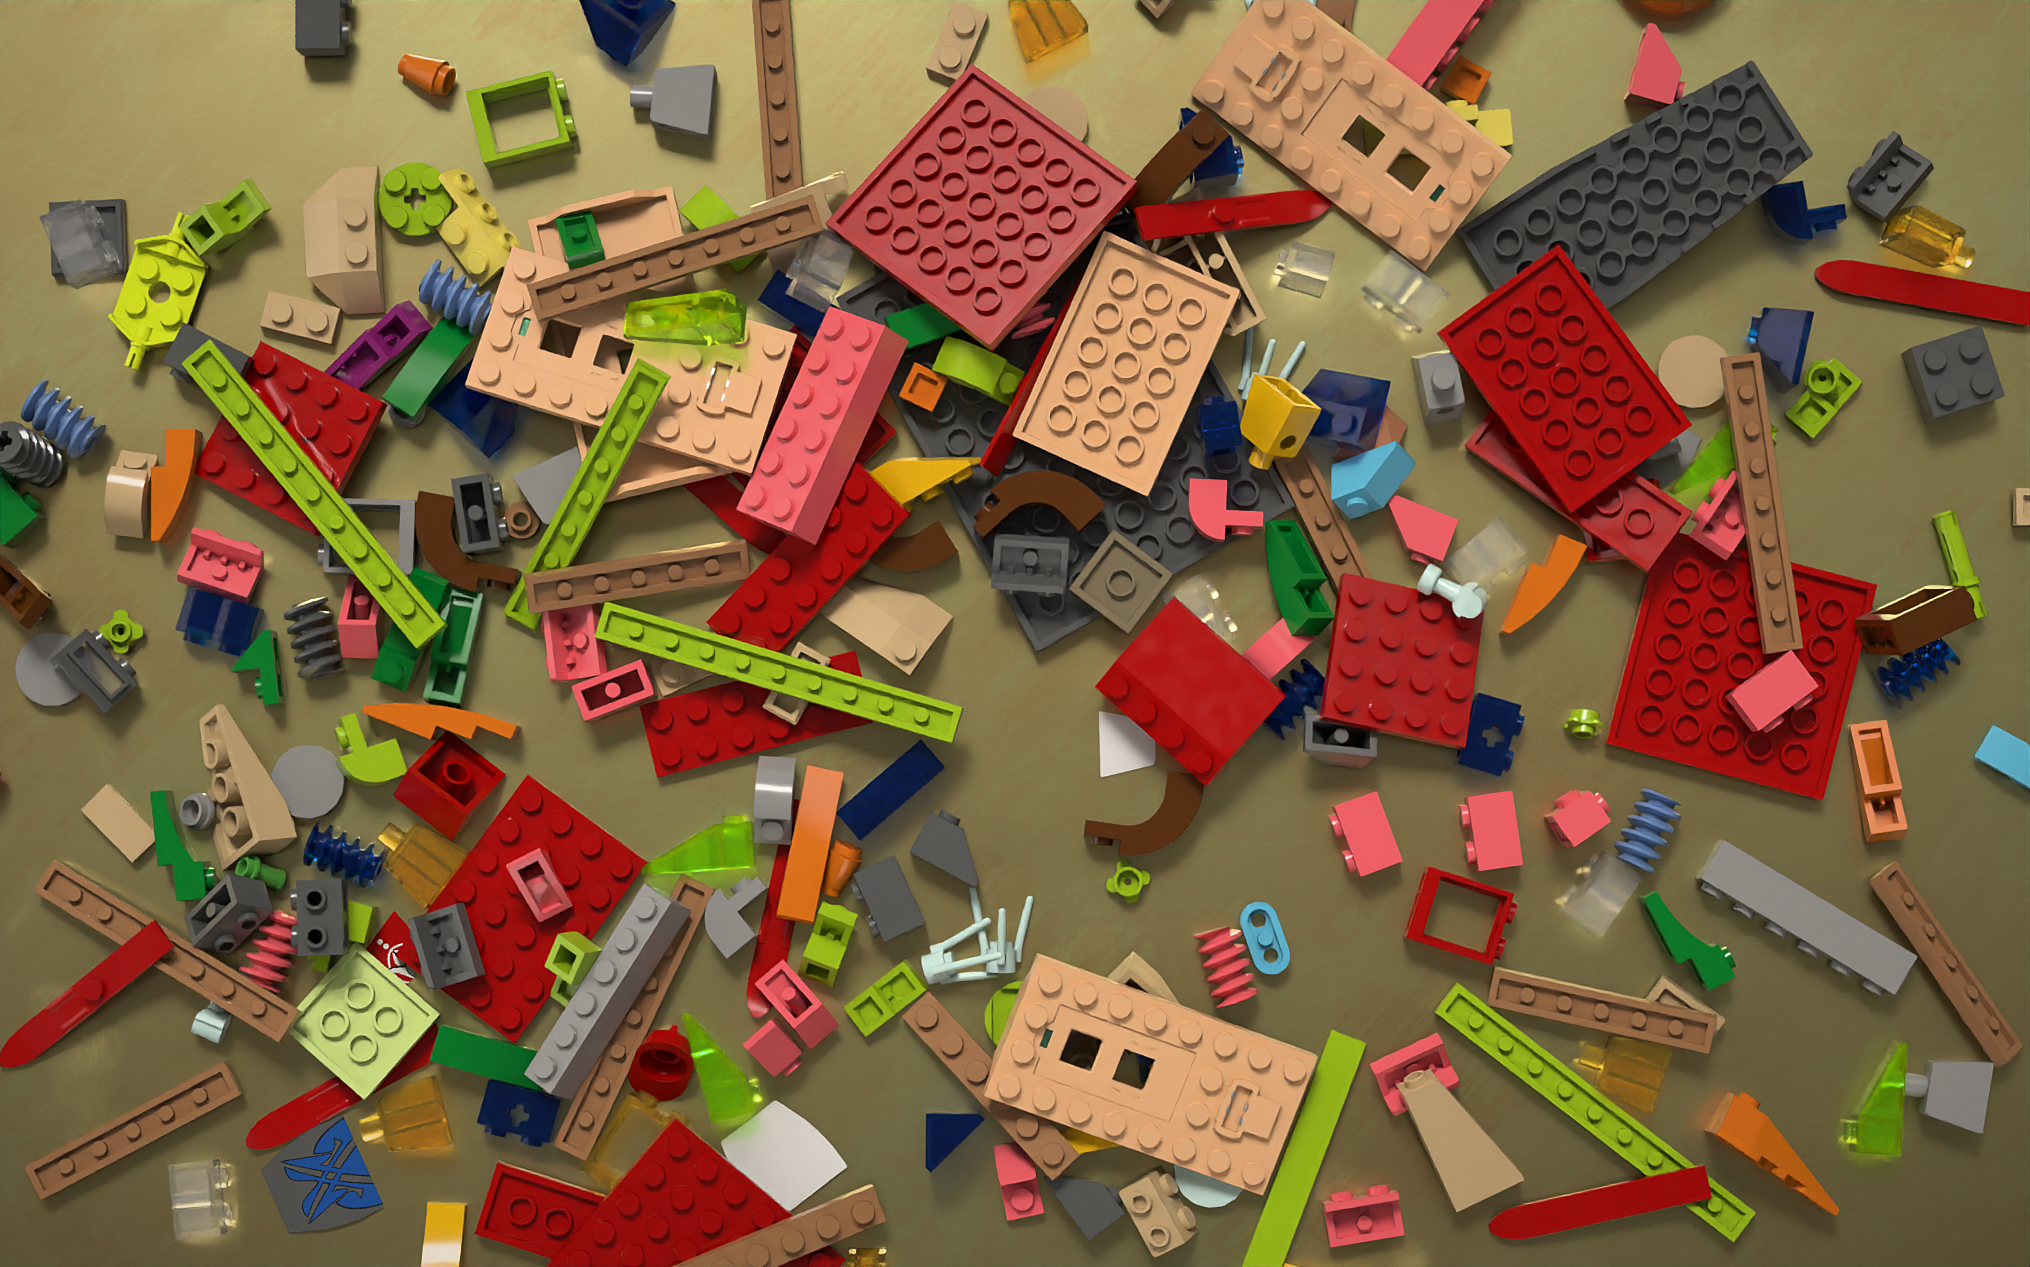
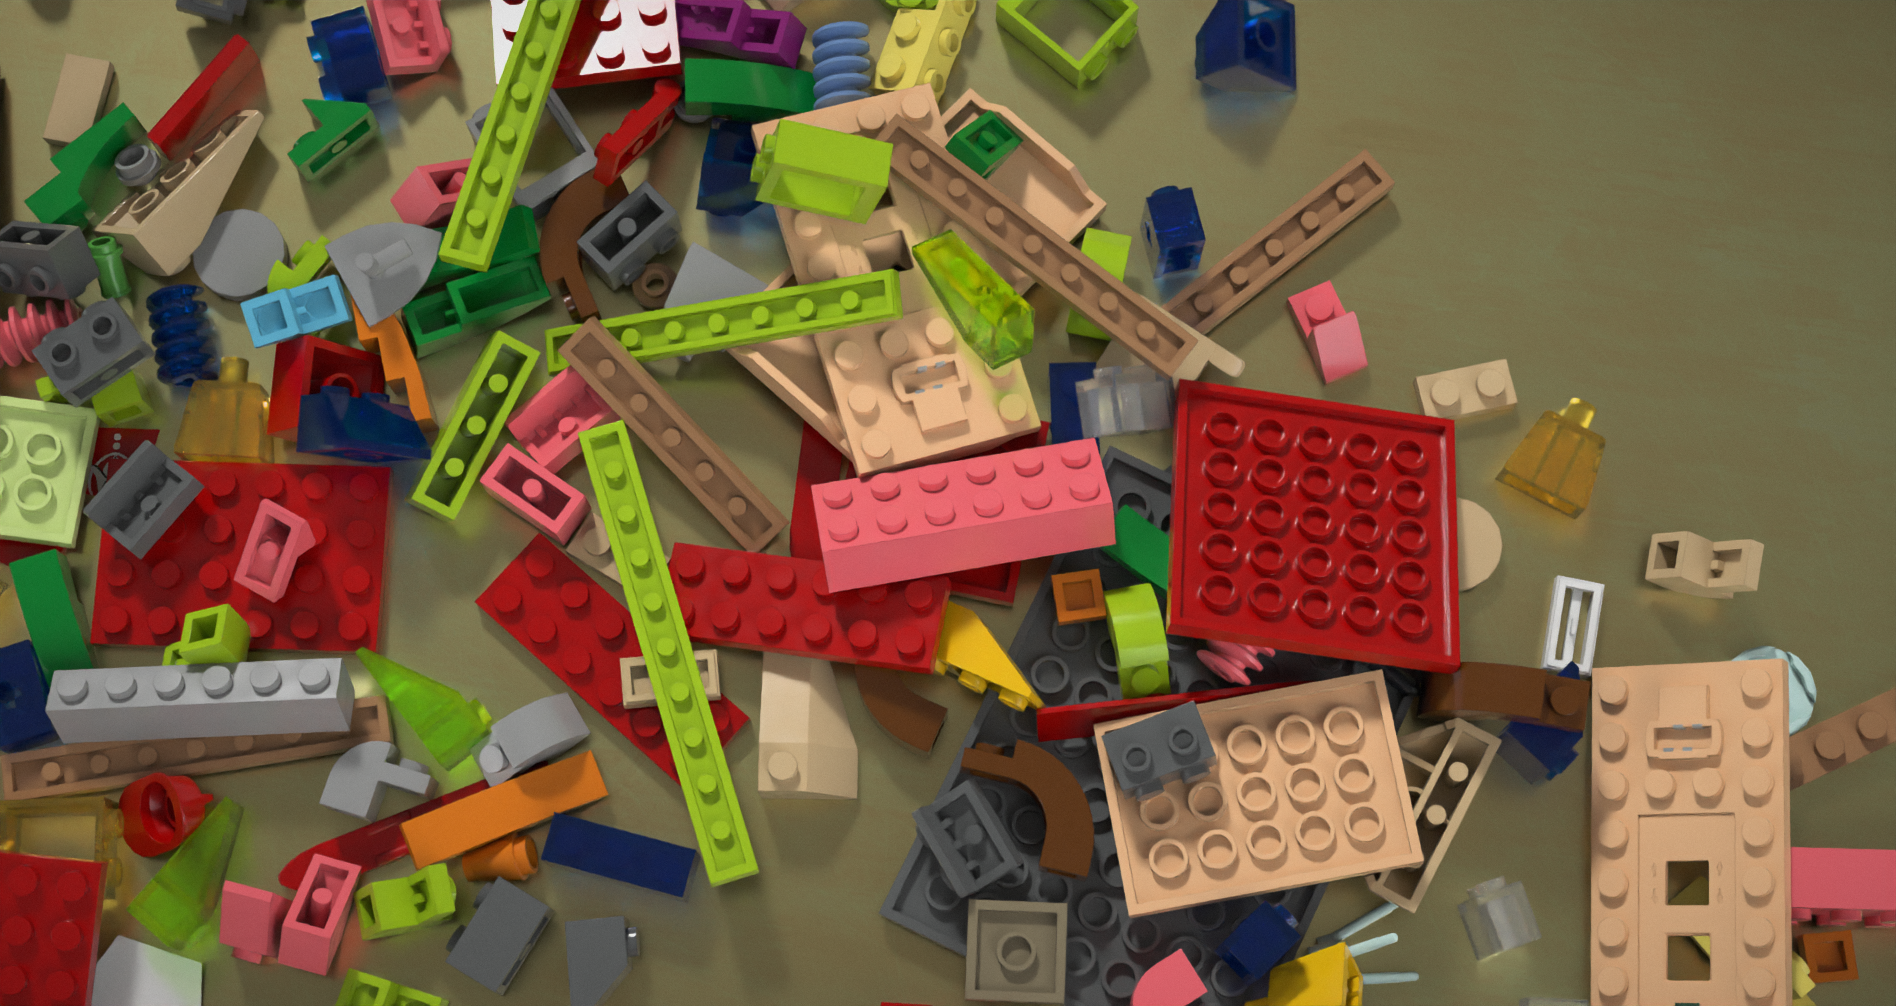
camera: 55 degrees right, 10 degrees down
dark grey piece [283,597,345,679] -> none
light grey torso [630,64,717,141] -> none
red piece [1134,190,1333,241] -> none
none -> red tile [147,34,260,162]
none -> medium azure slope [240,274,353,349]
none -> clear blue slope [296,386,432,464]
none -> light grey shield [325,222,443,327]
none -> lime brick [403,330,541,522]
none -> red plate [593,79,681,187]
none -> lime window [750,118,893,224]
none -> dark grey brick [1101,700,1217,801]
none -> clear blue brick [1140,186,1206,279]
none -> coral slope [1286,280,1368,385]
none -> white tile [1540,575,1605,679]

